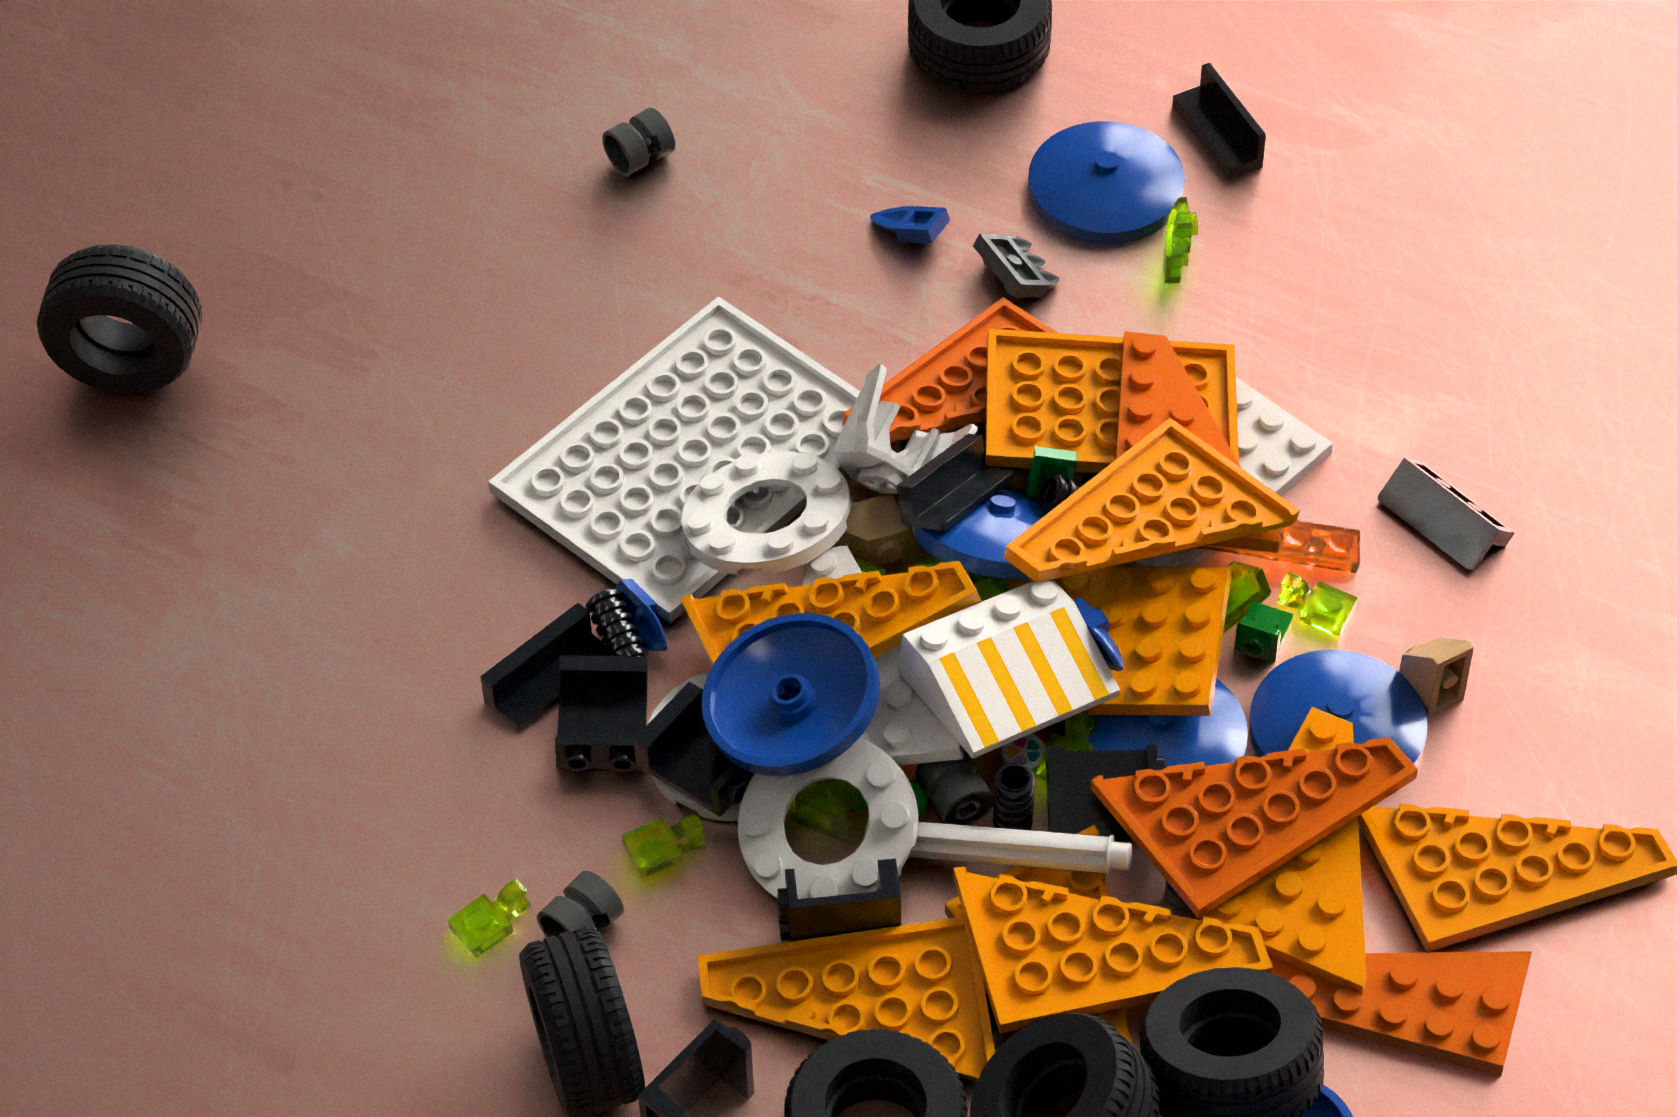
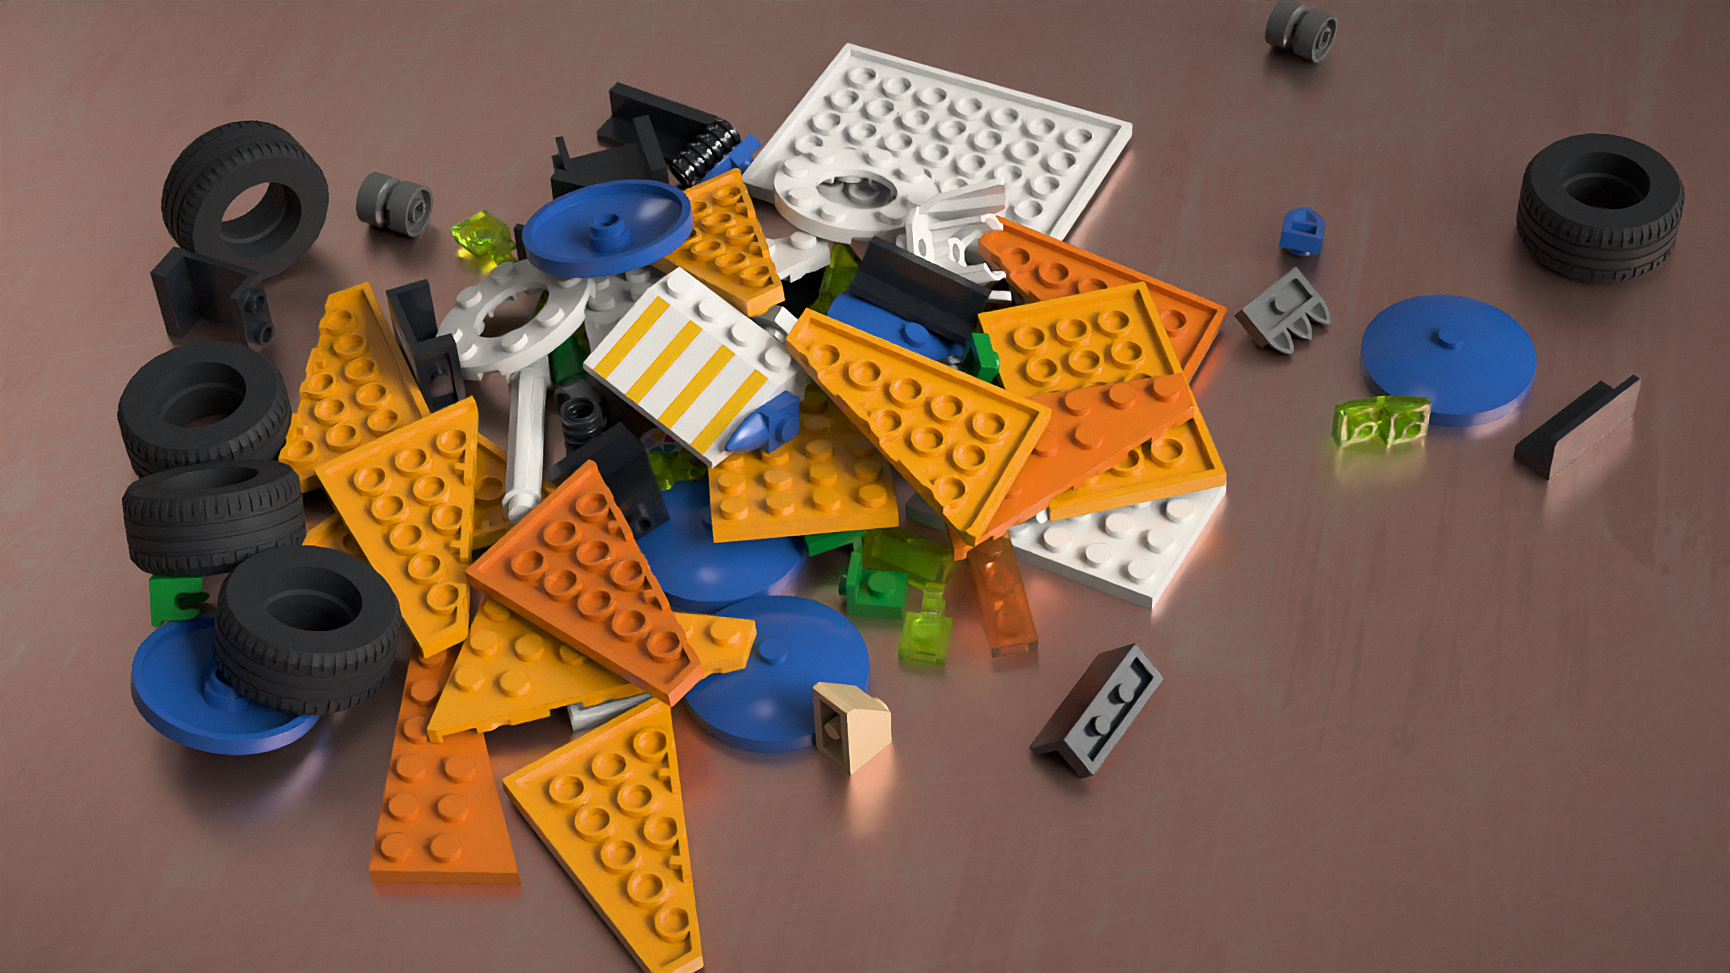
camera: 75 degrees right, 5 degrees down
clear neon green plate [447,879,531,958] -> none

